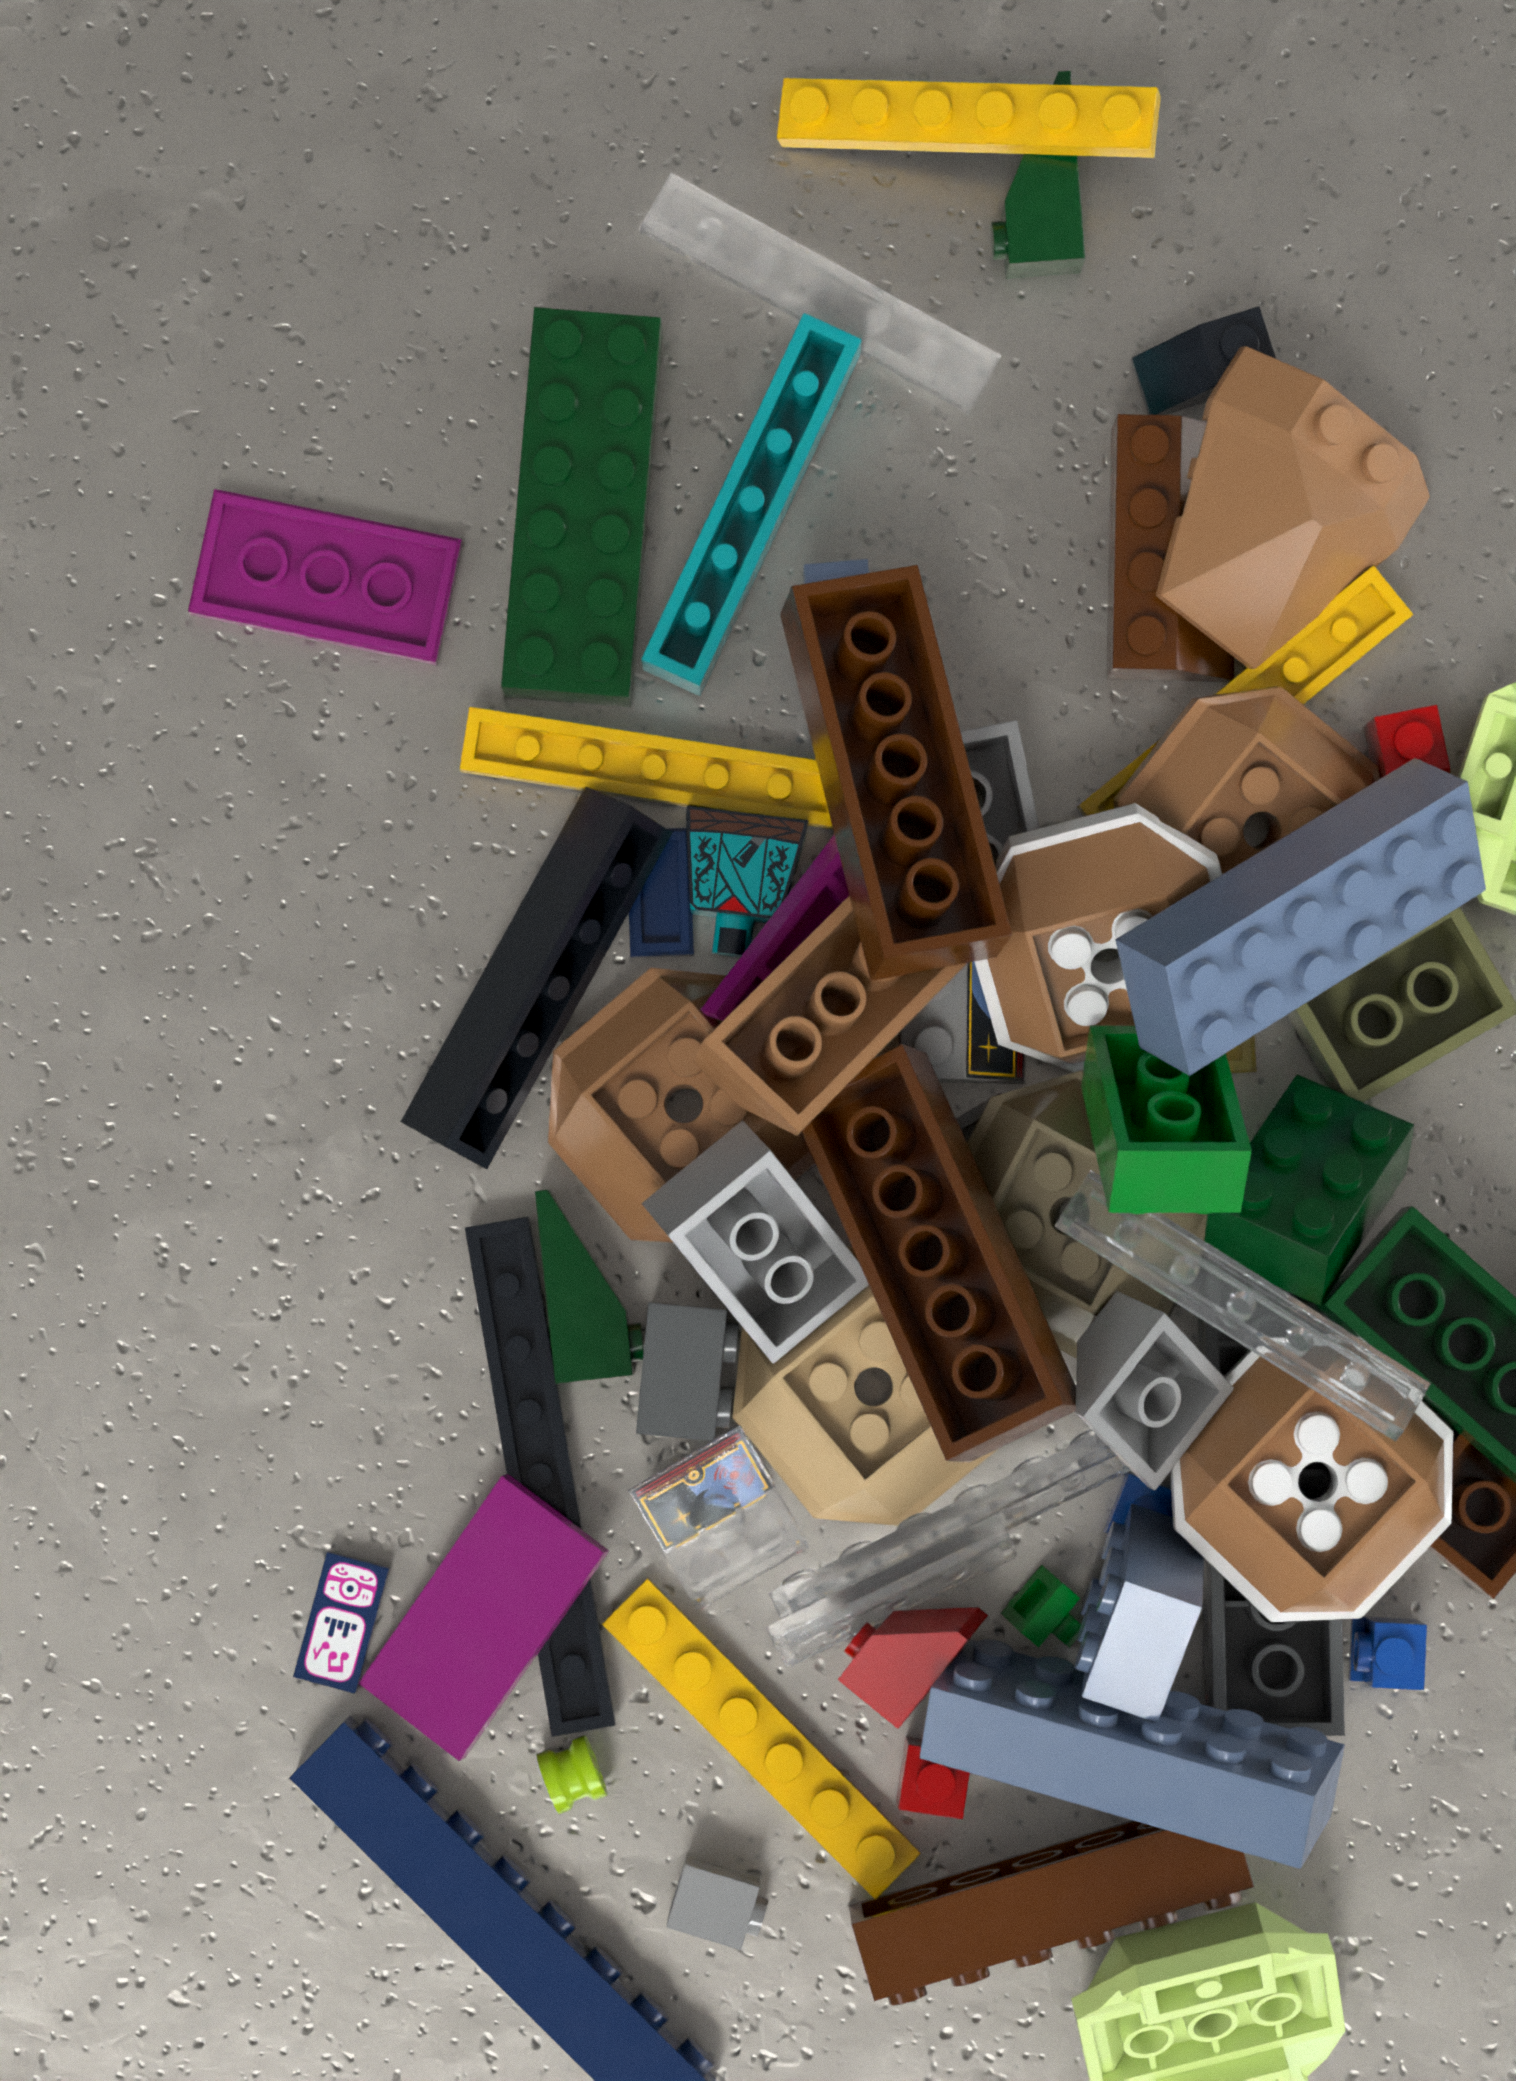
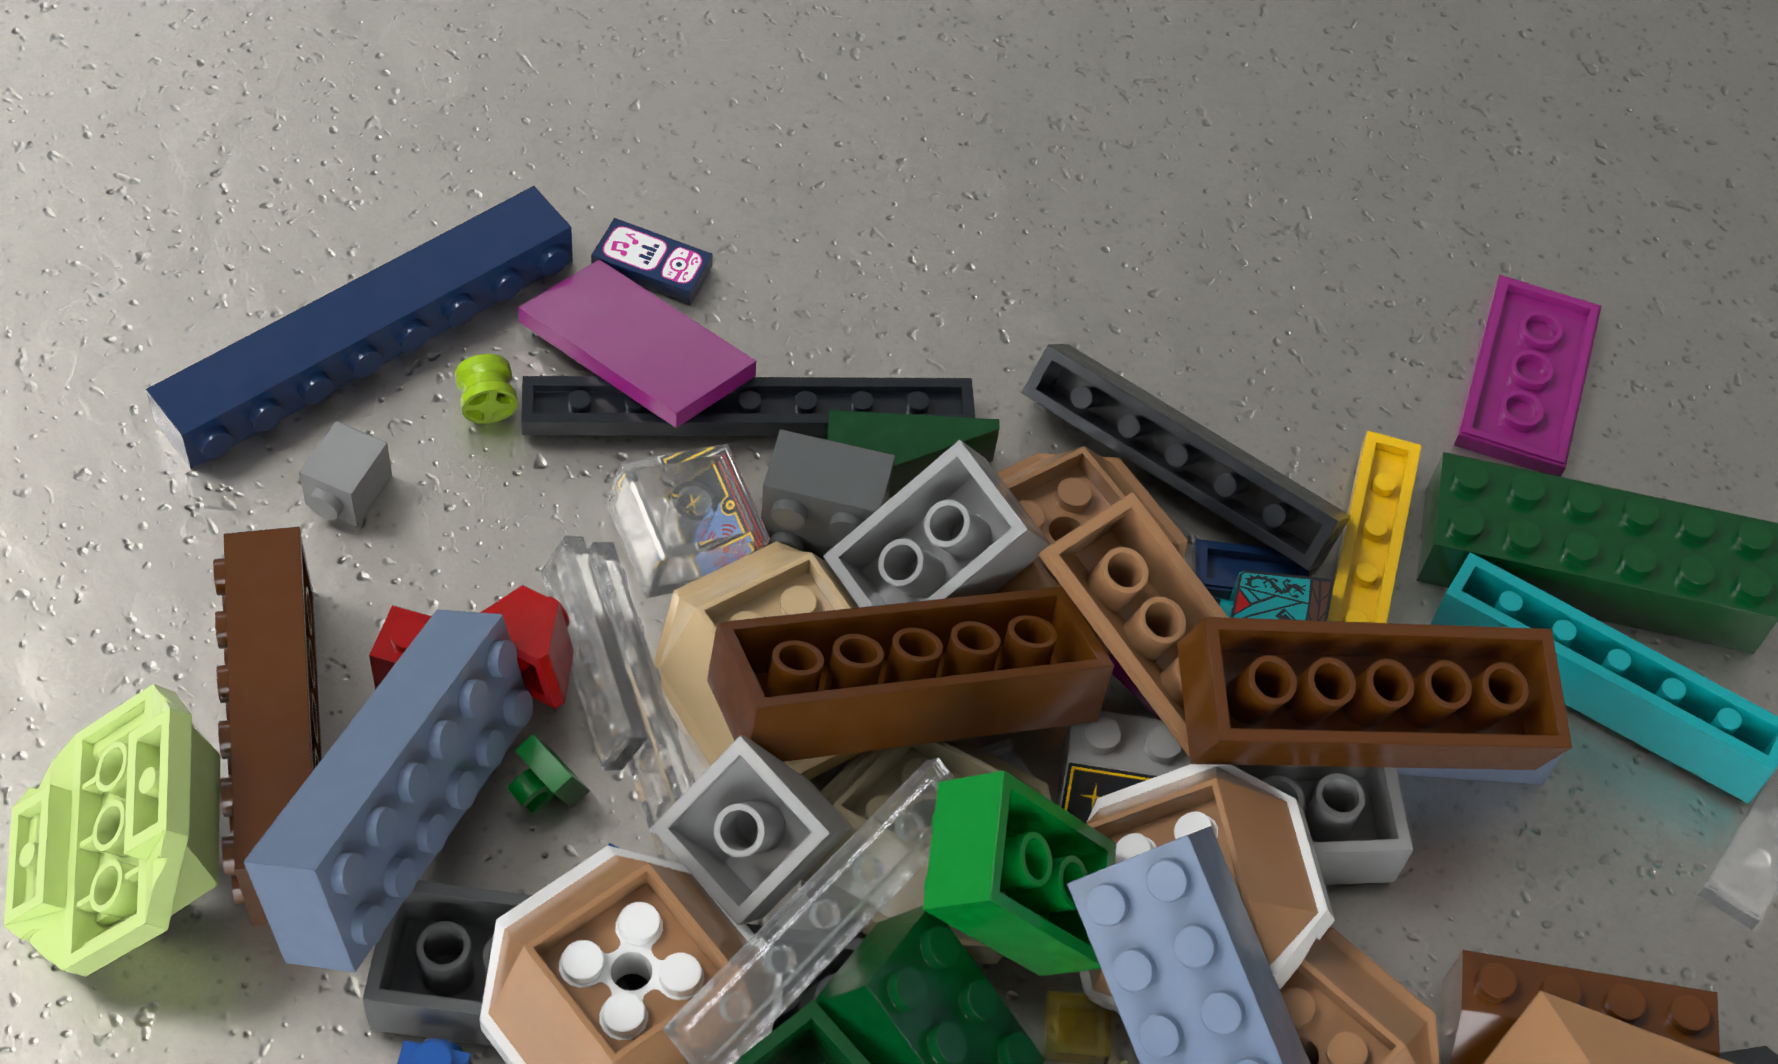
camera: 90 degrees right, 30 degrees down
yellow plate [602,1577,921,1900] -> none
brick [1075,1503,1204,1723] -> none

